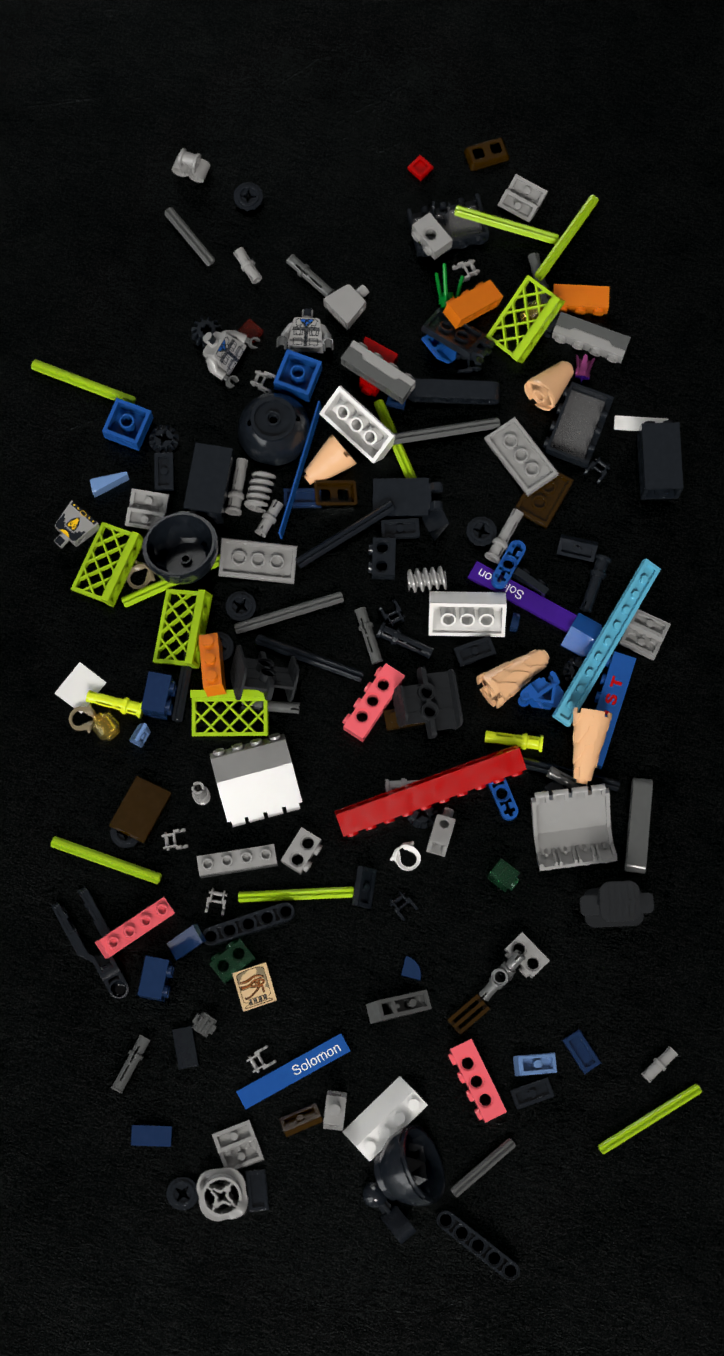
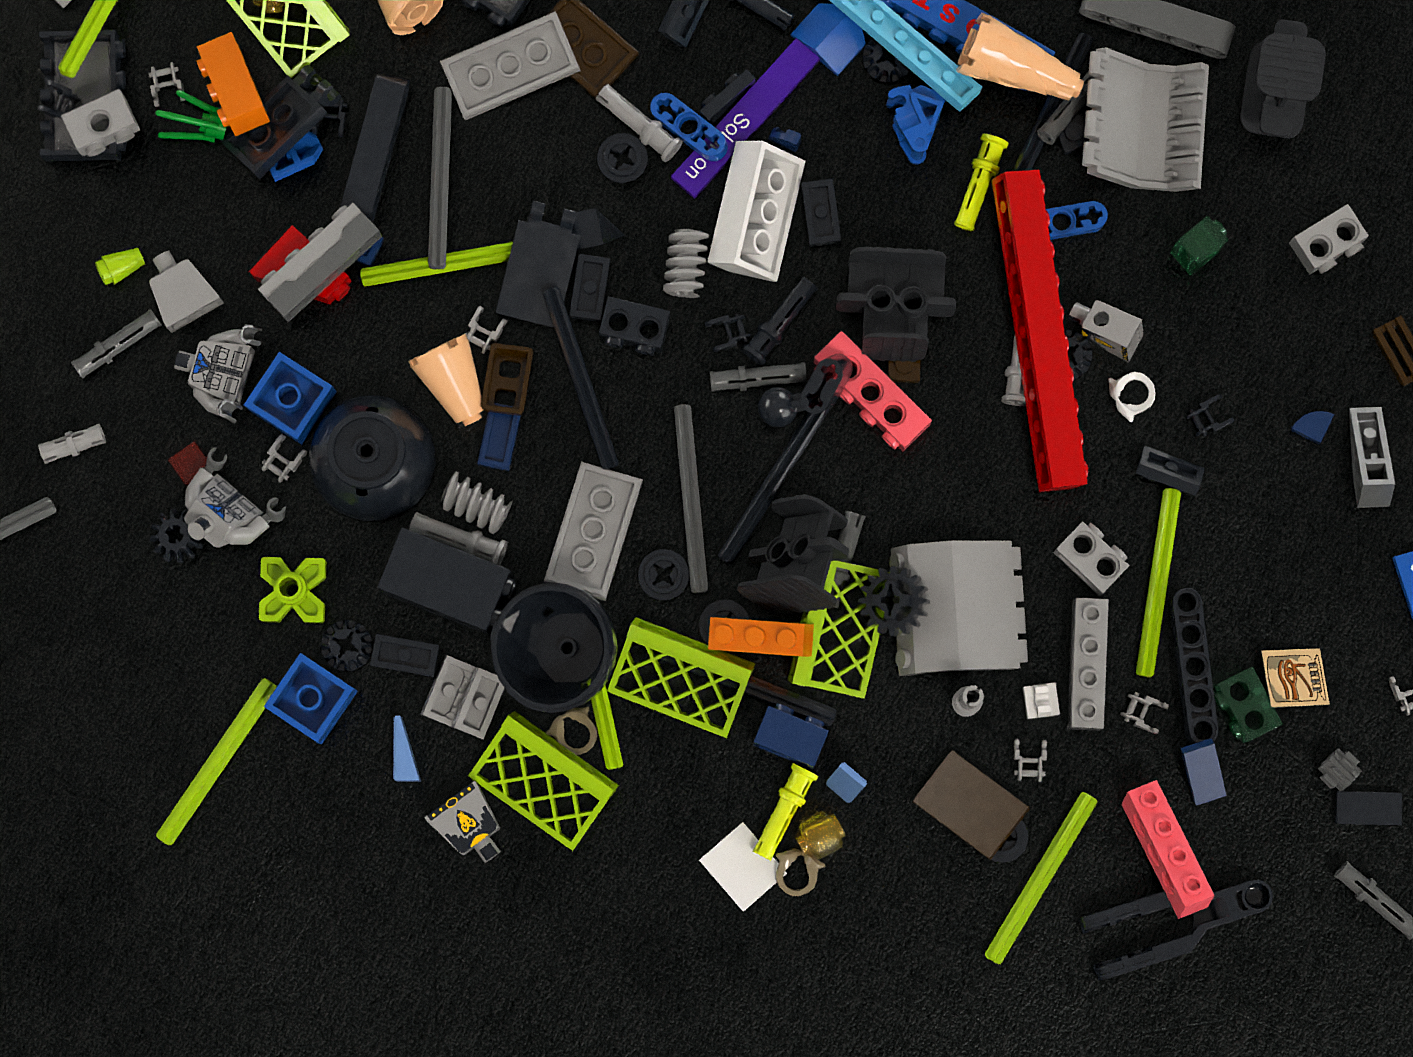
camera: 75 degrees left, 5 degrees up
dark blue brick [138,956,175,1002] -> none
light grey pin [255,500,284,538] -> none
blue piece [278,401,322,539] -> none
white slope [319,385,396,464] -> none
light nougat cone [476,649,550,708] -> none
dark grey pin [479,950,526,1001] -> none
none -> lime cone [95,248,145,285]
none -> lime plant [259,557,327,623]
none -> light grey piece [465,306,507,354]
none -> black beam [758,354,853,427]
none -> black gear [858,566,930,637]
none -> white tile [1023,683,1060,719]

